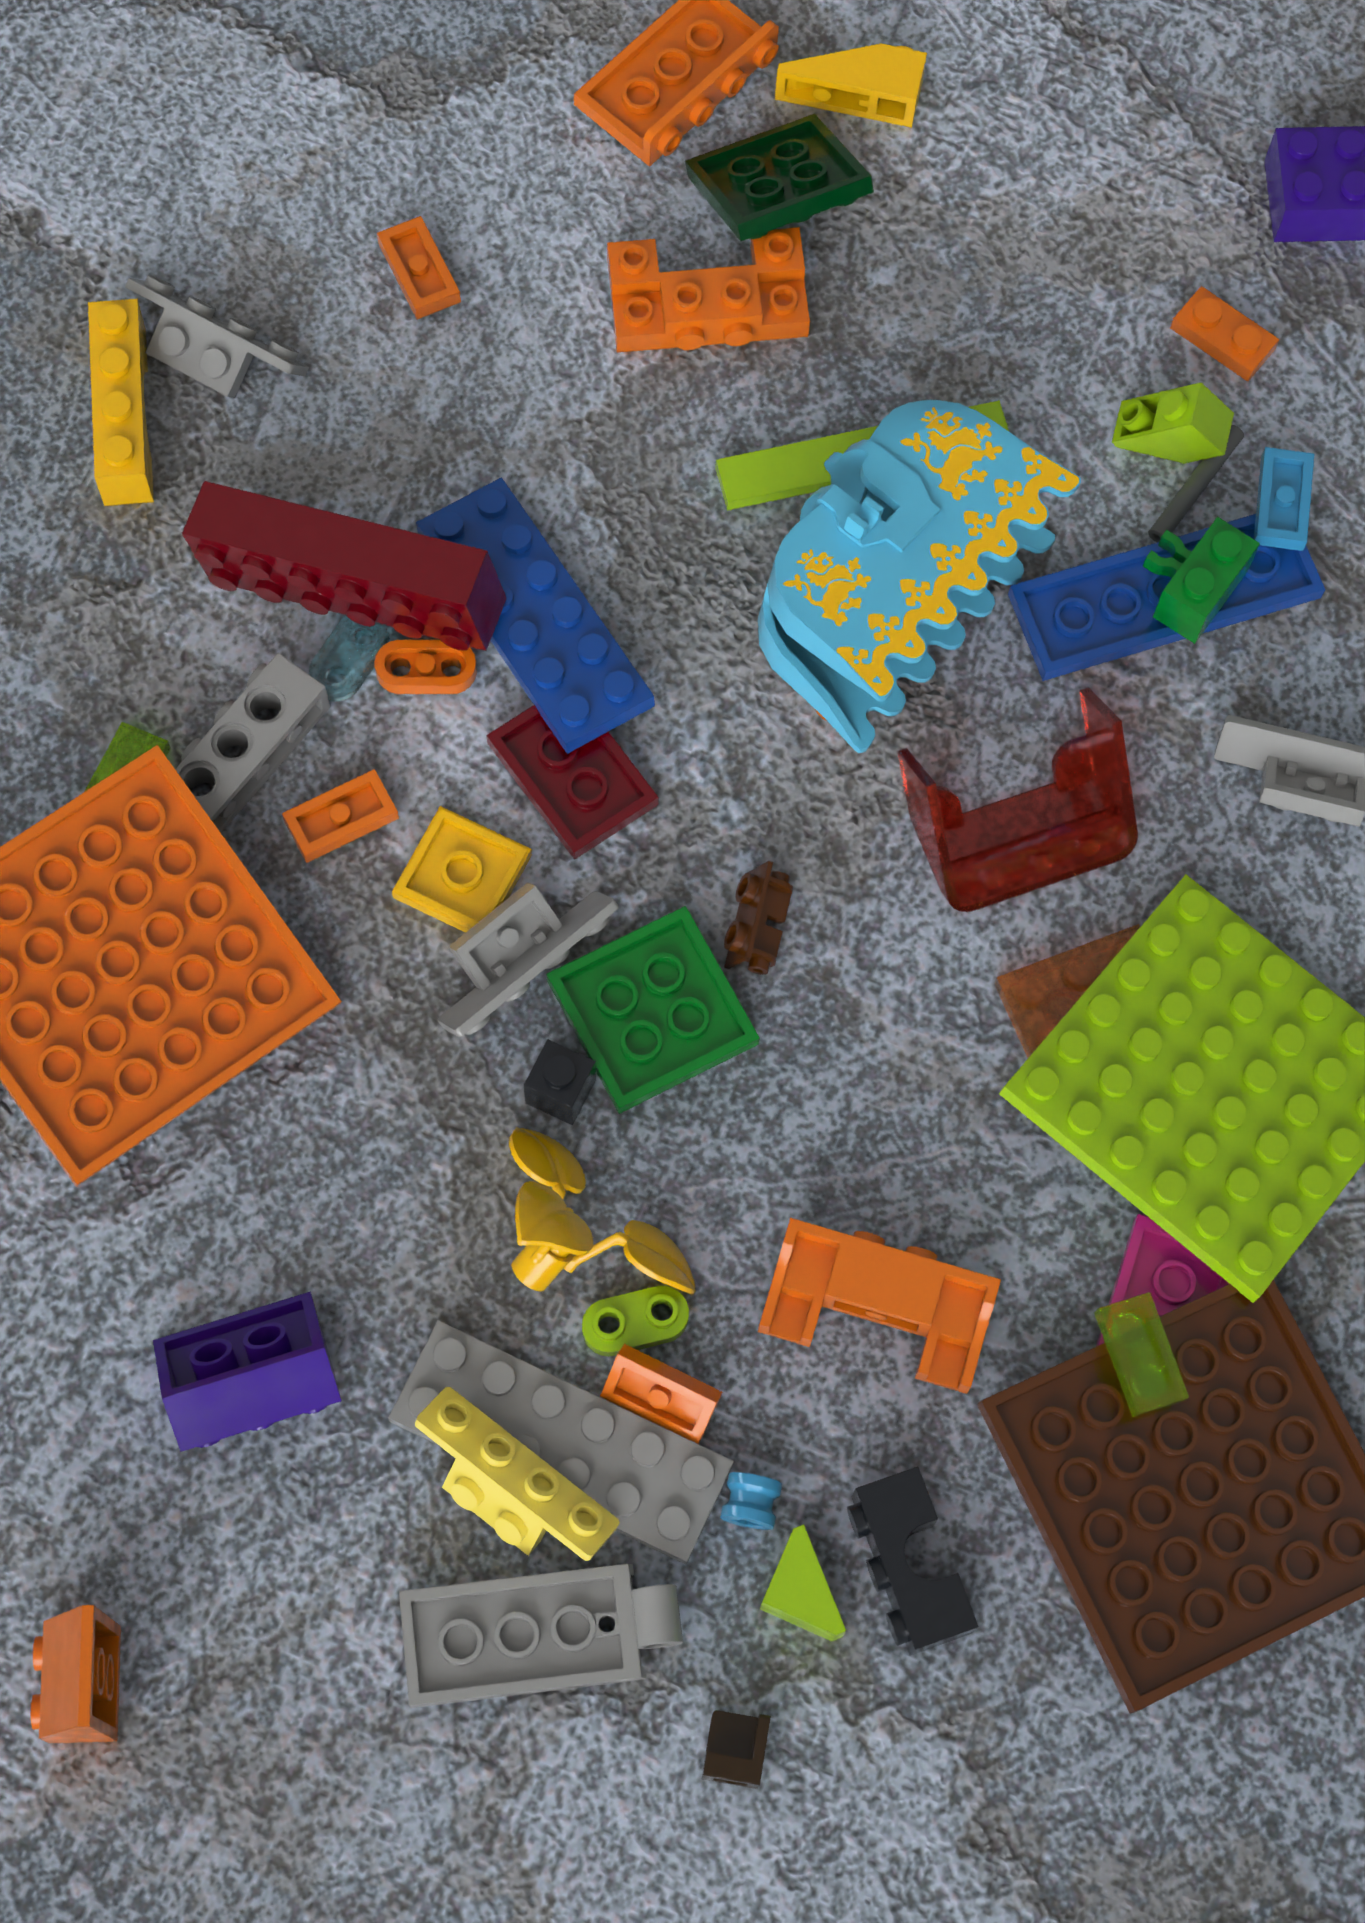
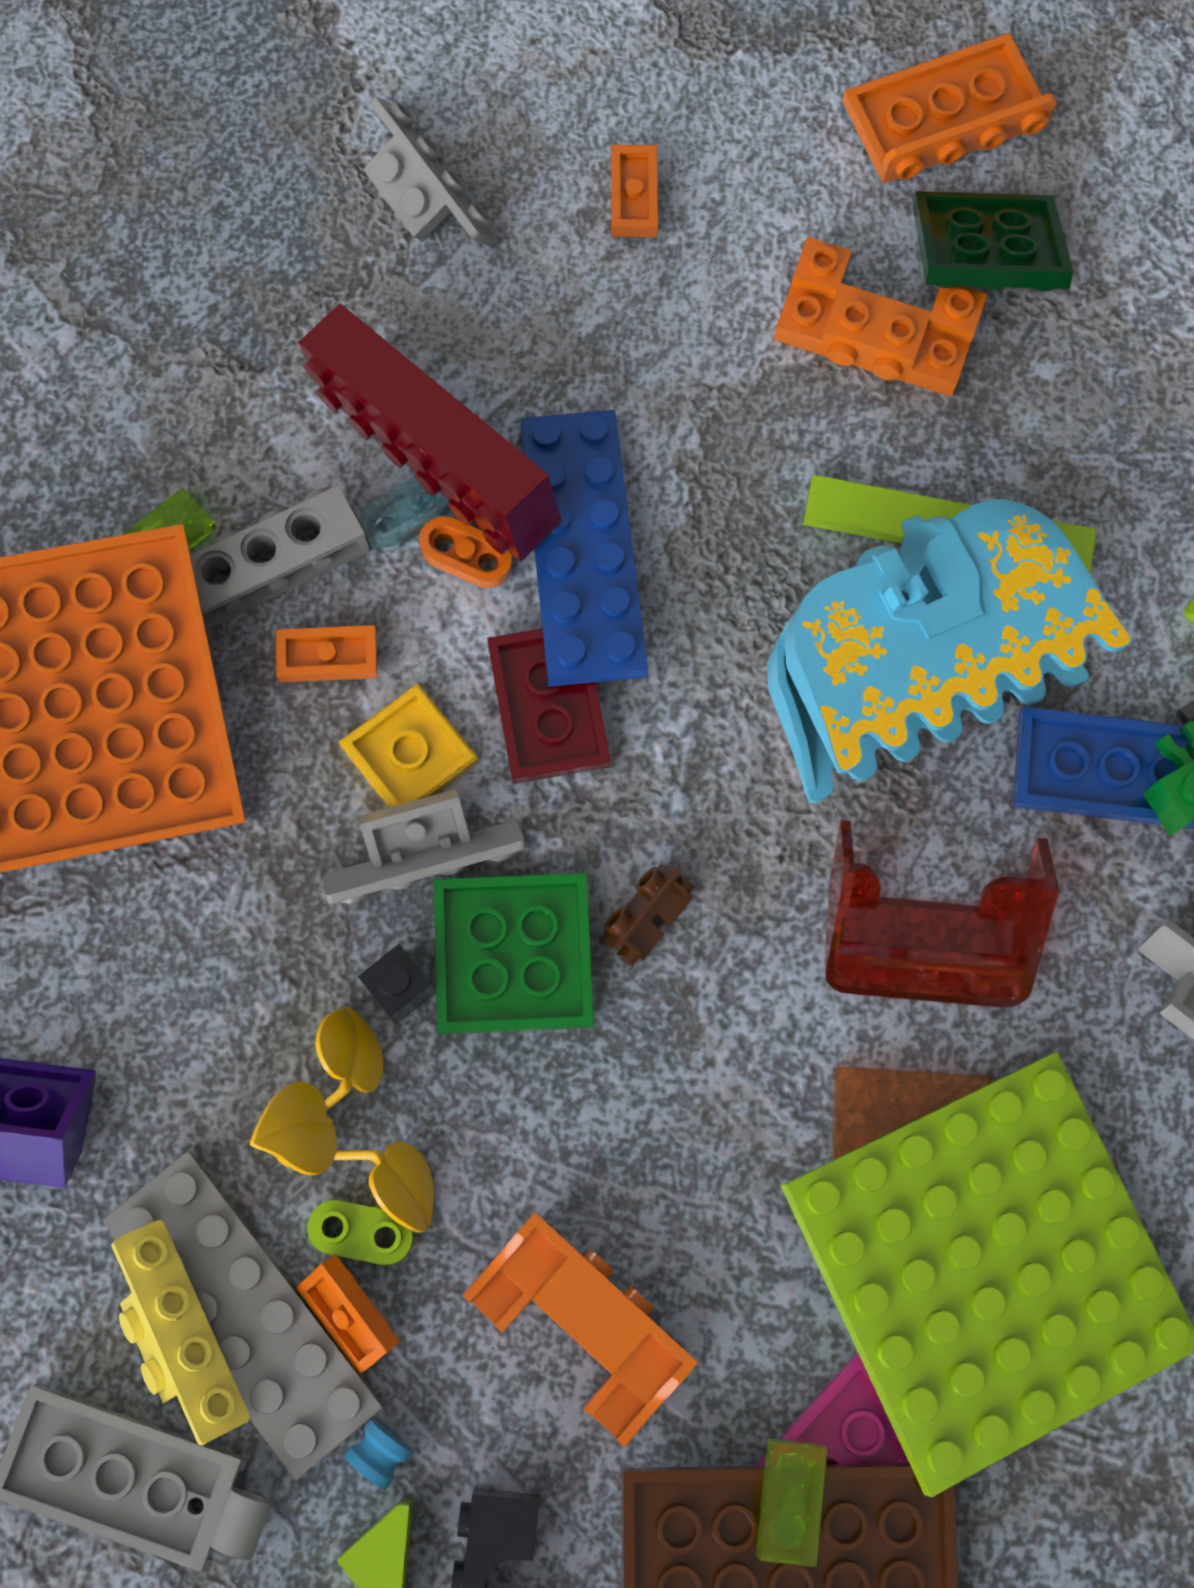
camera: 25 degrees right, 5 degrees up
yellow arch [88,299,154,506] -> none
yellow slope [775,43,927,128] -> none

